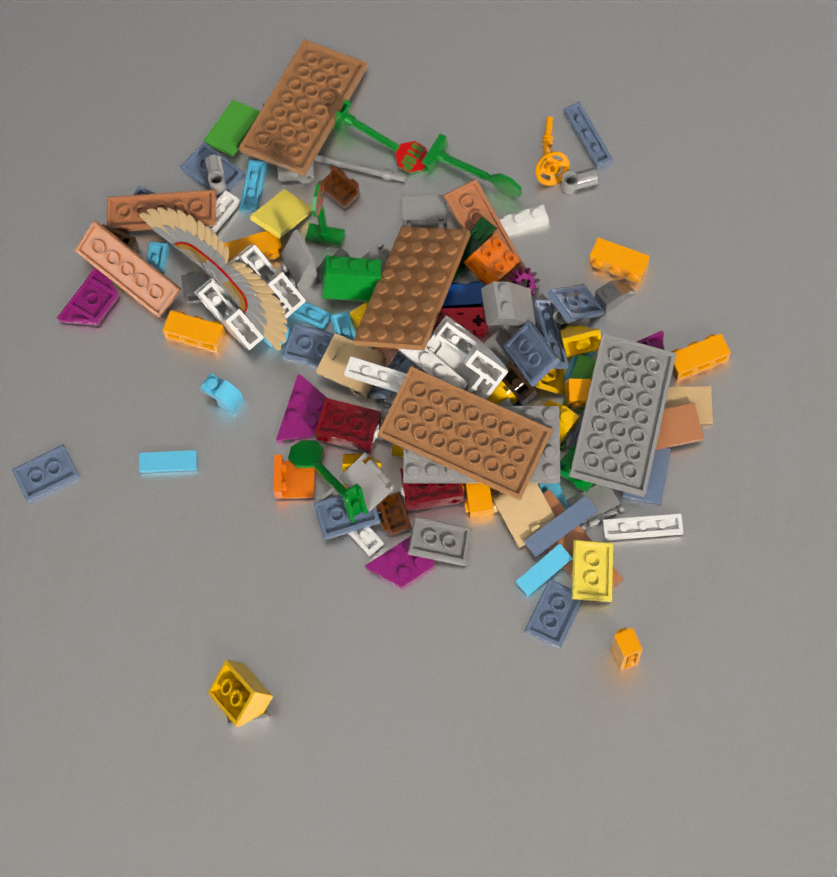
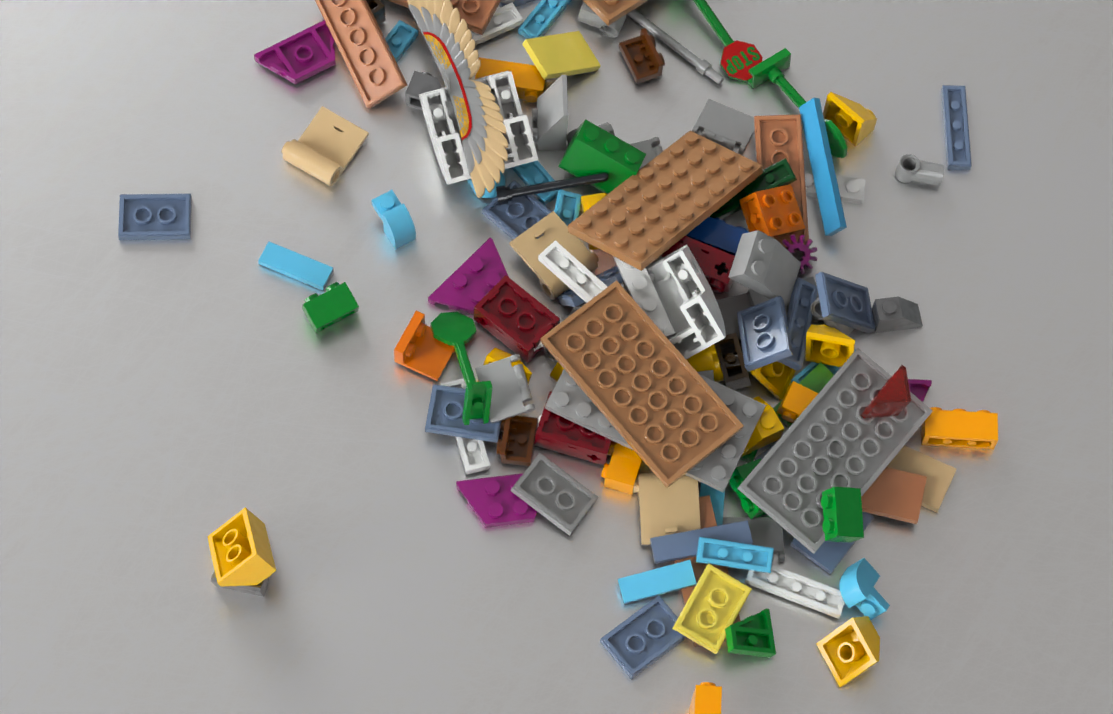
camera: 15 degrees right, 5 degrees down
light orange brick [163,310,225,352] -> none
green piece [305,180,345,249] -> none
light orange dish [535,116,570,186] -> none
light orange brick [589,237,650,283] -> none
none -> tan door [281,106,369,186]
none -> green brick [302,282,359,333]
none -> black piece [496,172,609,205]
none -> medium azure tile [696,537,774,573]
none -> green wing [725,608,776,658]
none -> dark azure tile [799,98,847,236]
none -> yellow slope [816,616,880,687]
none -> green brick [821,487,864,542]
none -> yellow slope [823,92,877,147]
none -> medium azure brick [839,558,890,620]
none -> clear red slope [861,365,911,418]

